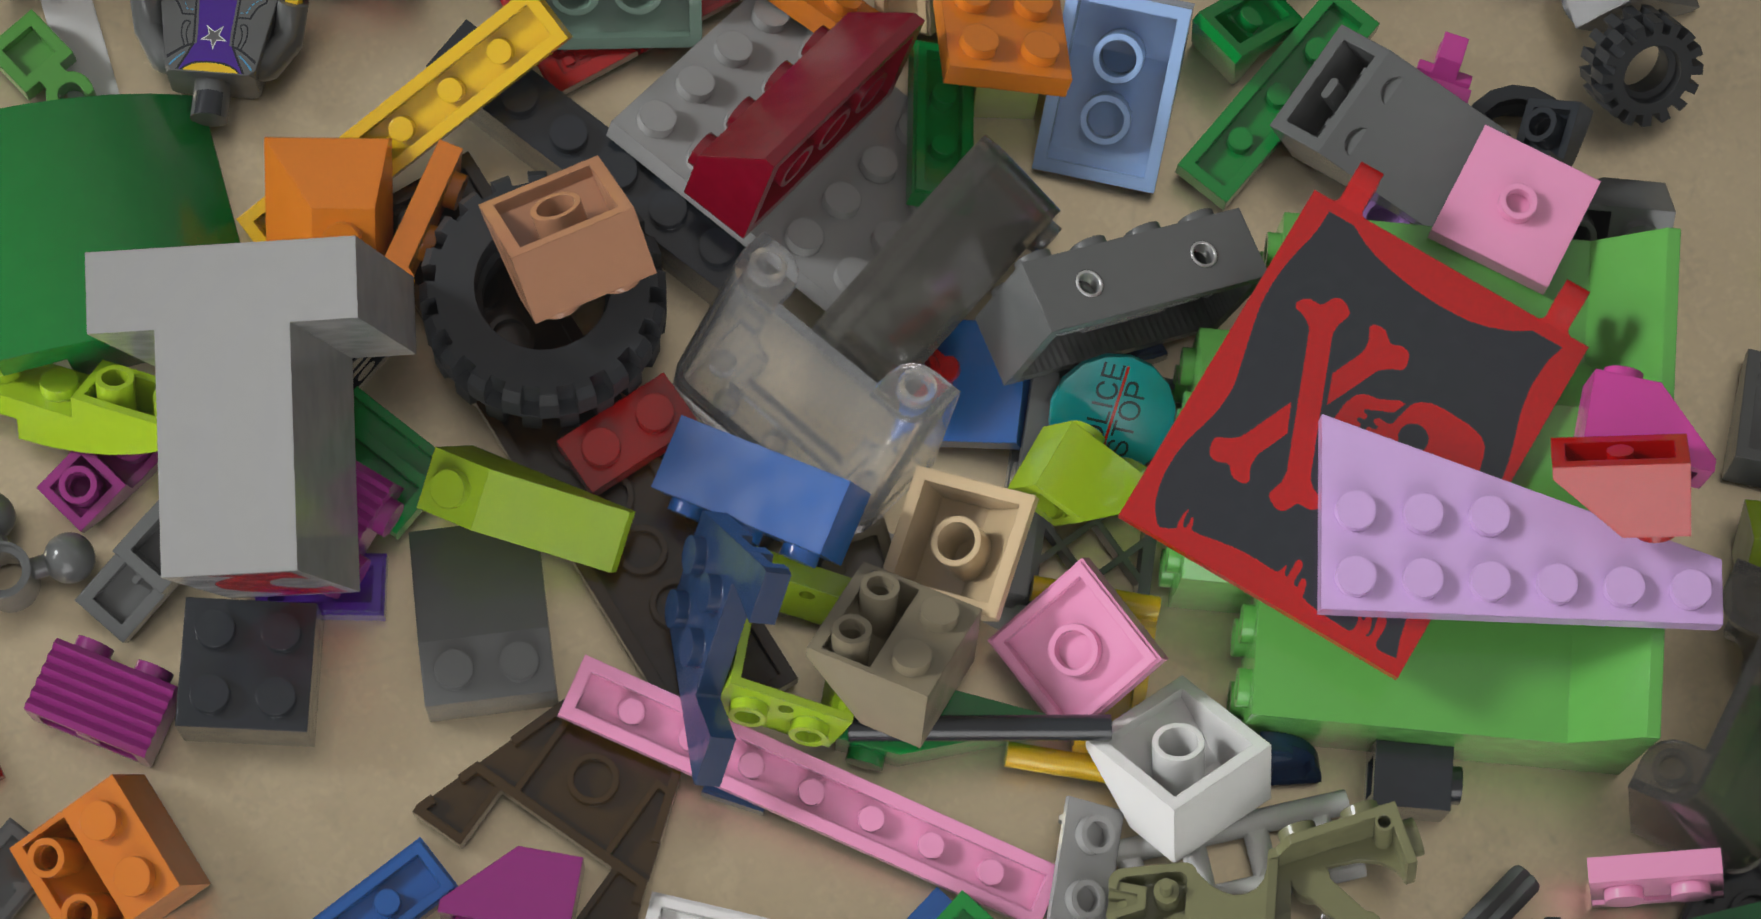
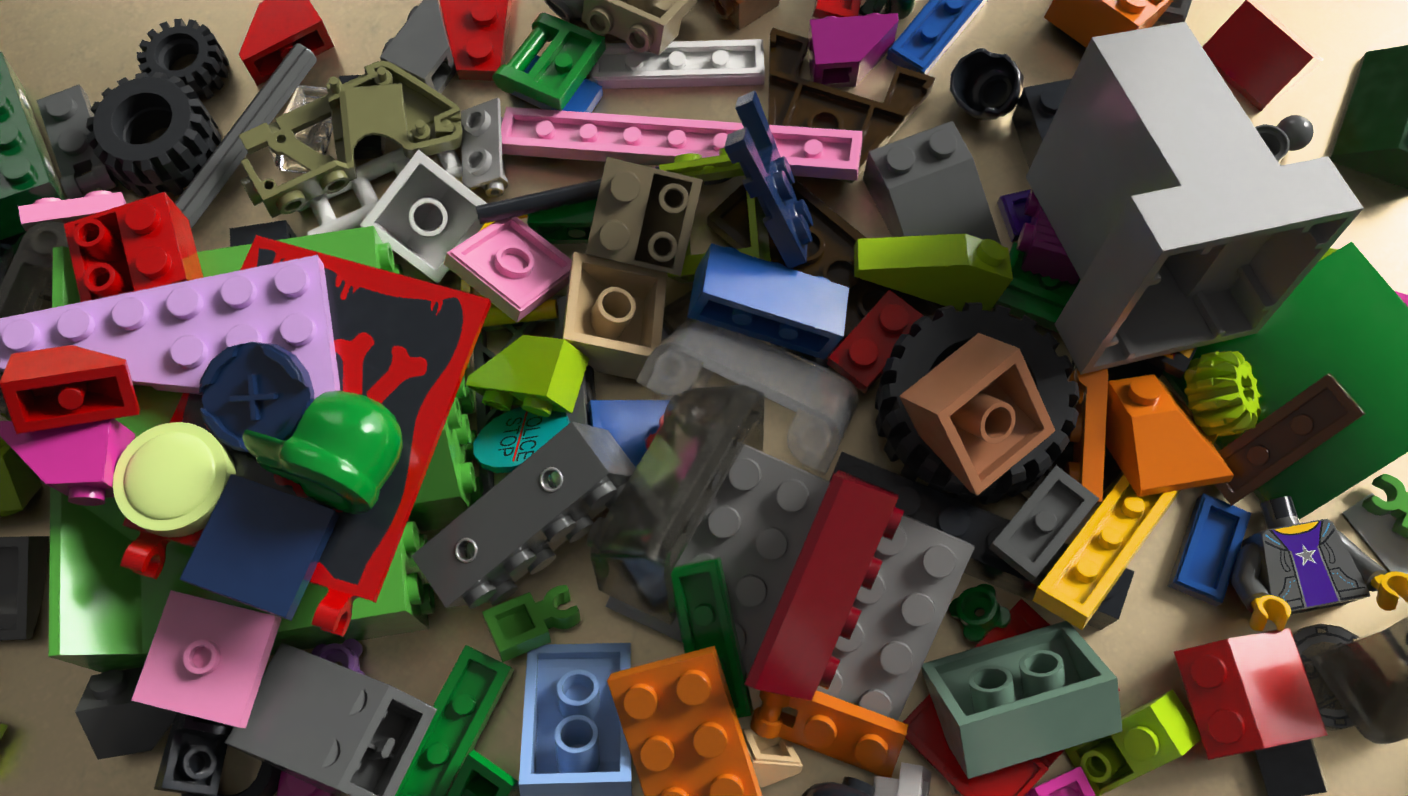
camera: 175 degrees right, 5 degrees down
none -> red slope [64,192,204,302]
none -> yellowish green piece [113,422,236,537]
none -> dark blue tile [180,474,340,621]
none -> dark blue tile [199,342,315,452]
none -> green piece [243,390,403,514]
none -> bright green plate [482,585,581,662]
none -> green plate [949,584,1011,642]
none -> black hair [950,48,1024,120]
none -> dark grey plate [988,465,1099,582]
none -> blue tile [1167,493,1252,607]
none -> lime gear [1184,351,1261,436]
none -> reddish brown plate [1214,373,1366,506]

